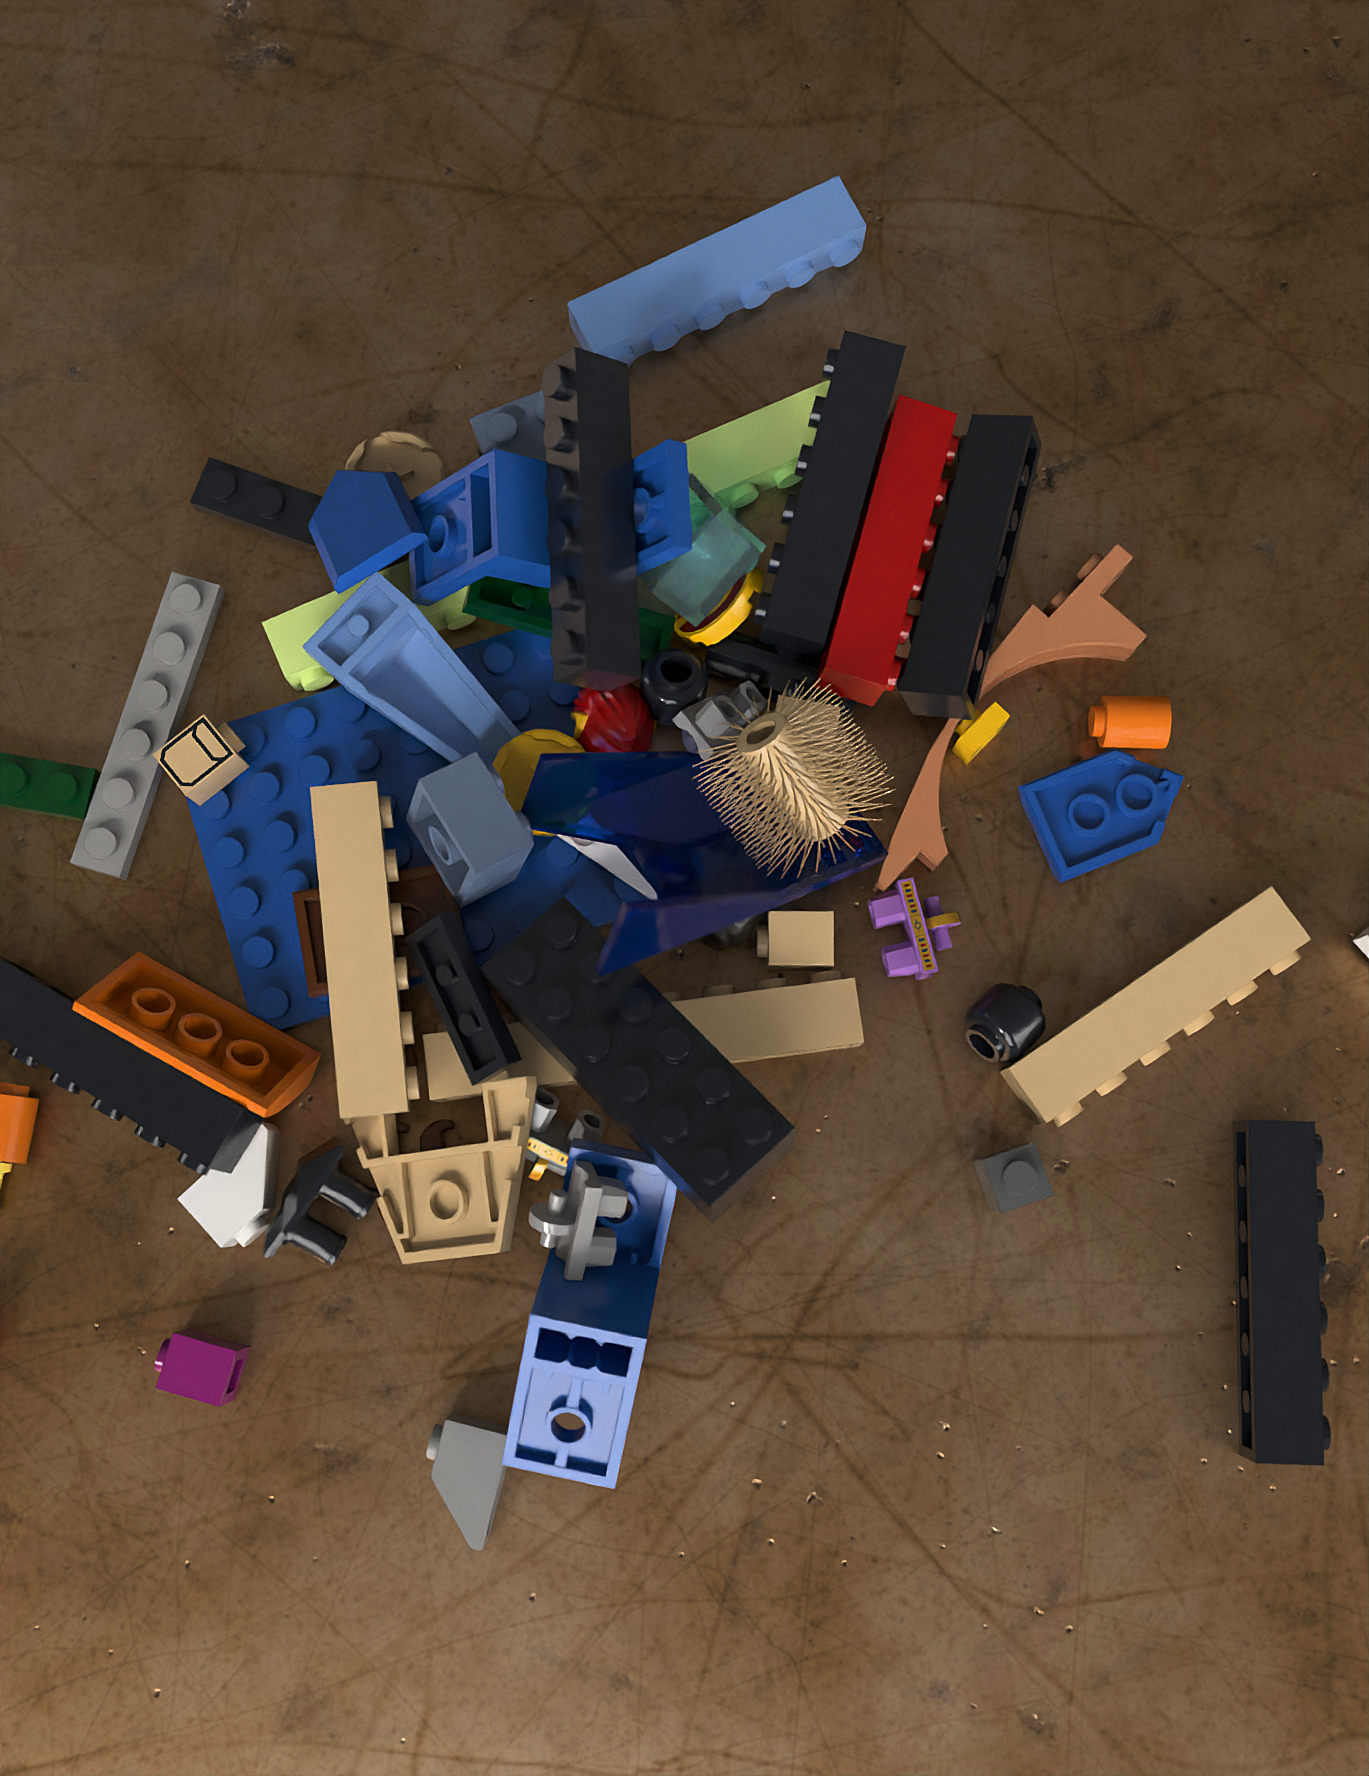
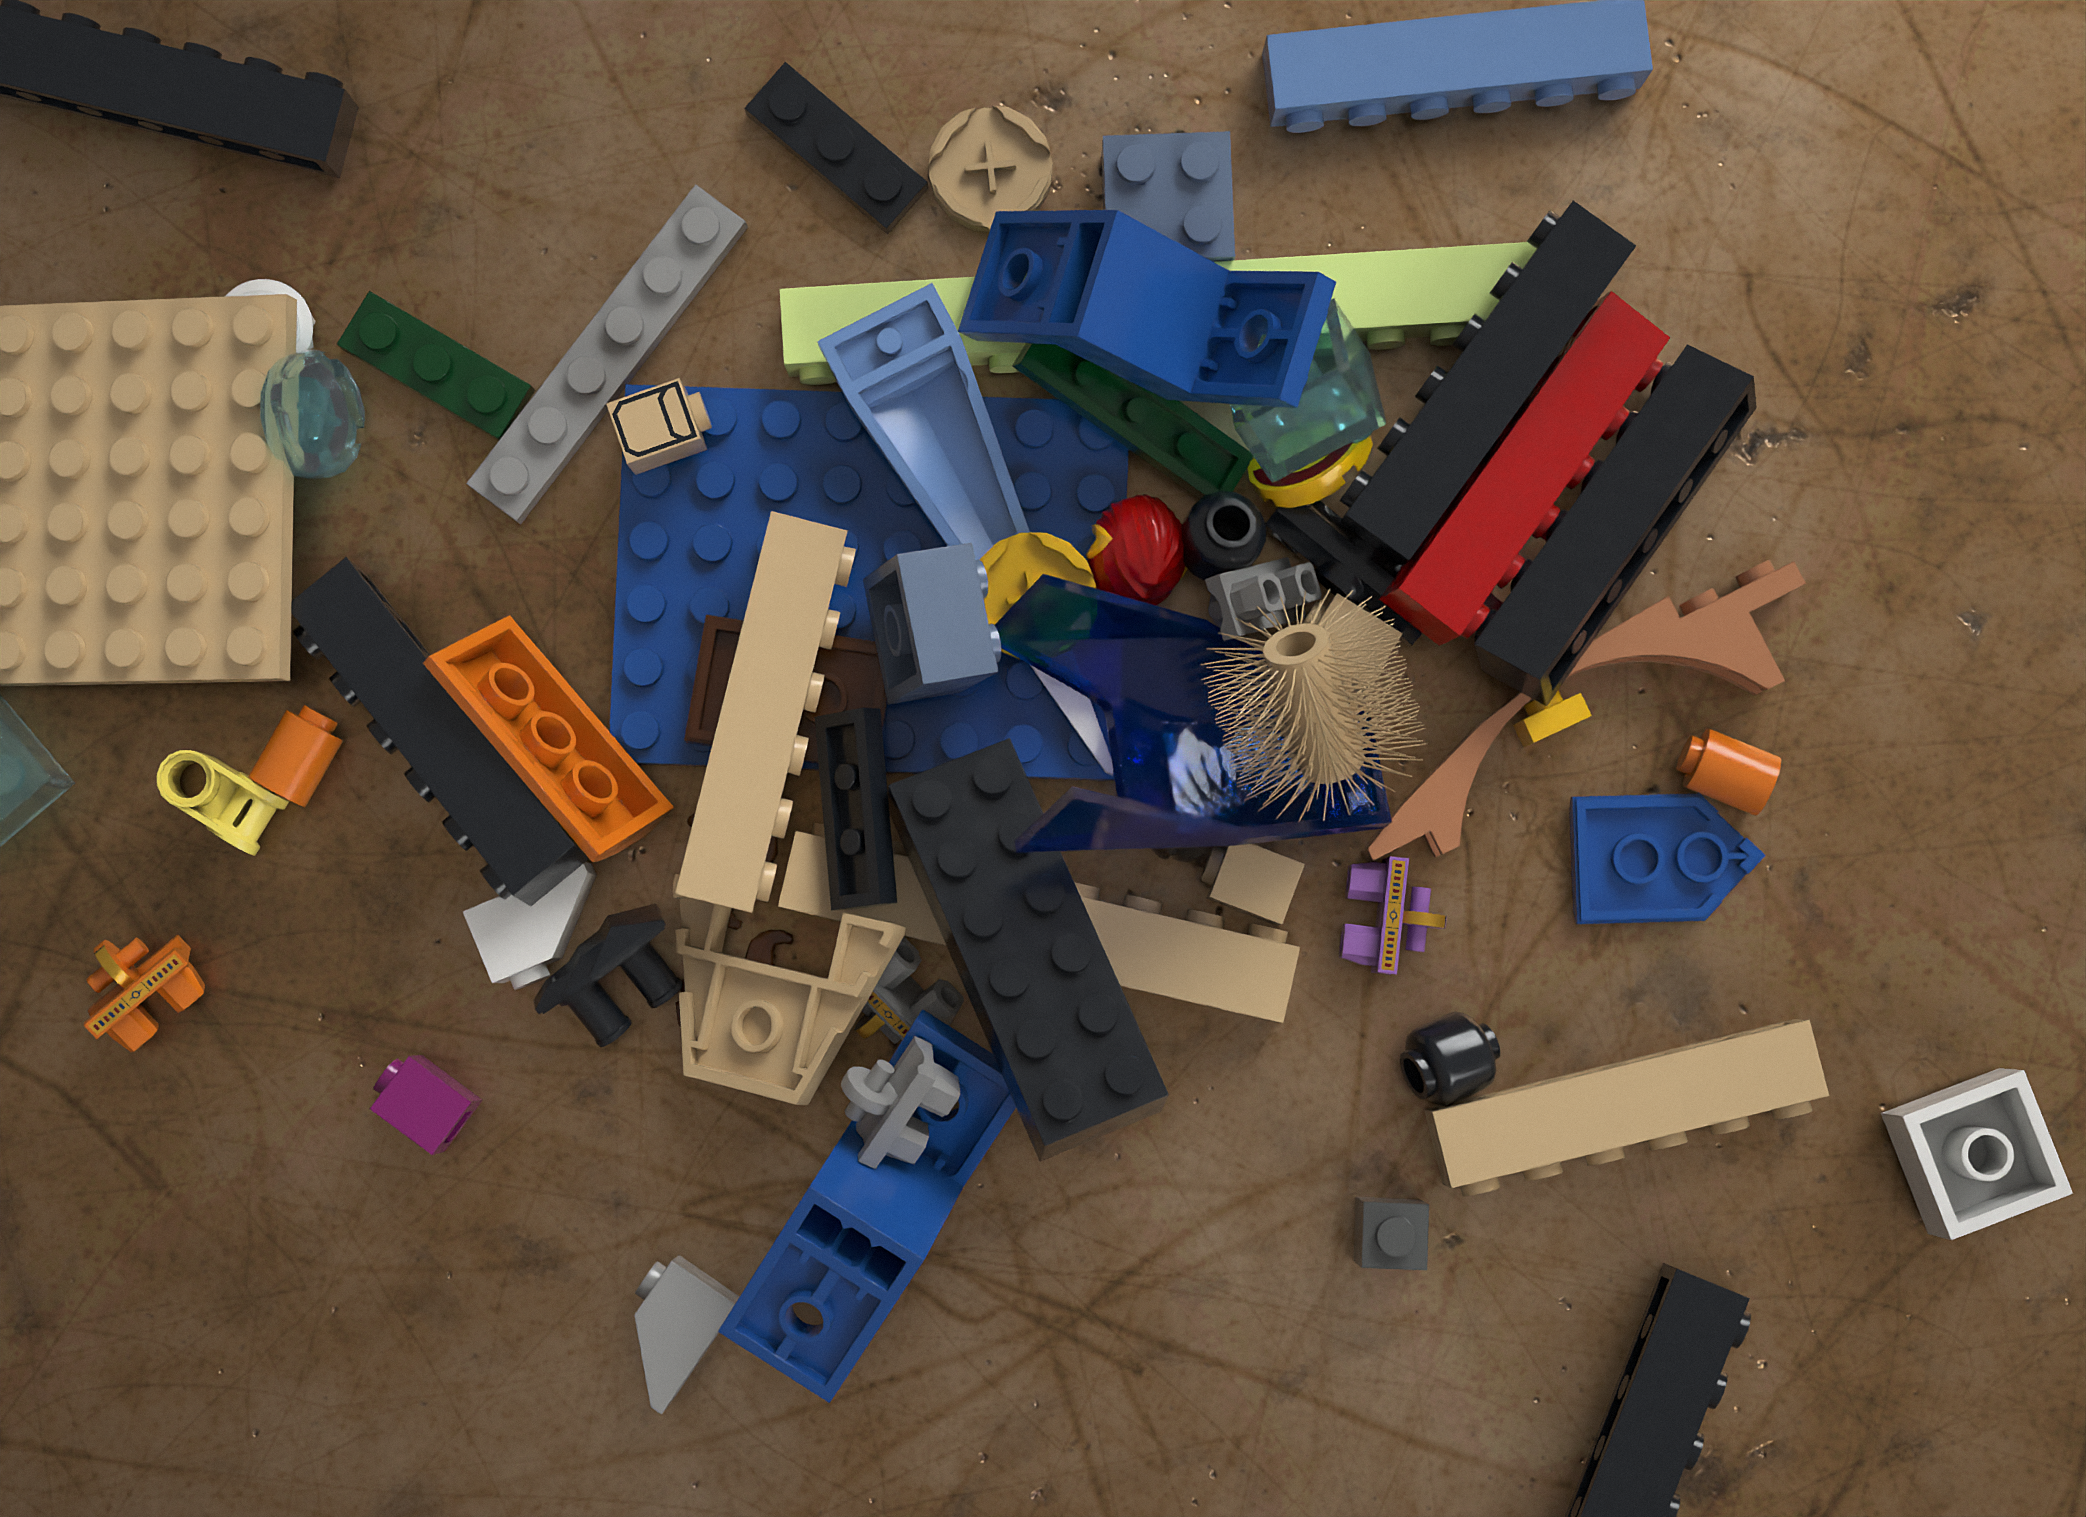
camera: 15 degrees right, 5 degrees up
blue tile [308,469,429,594] -> none
black brick [541,347,641,692] -> none

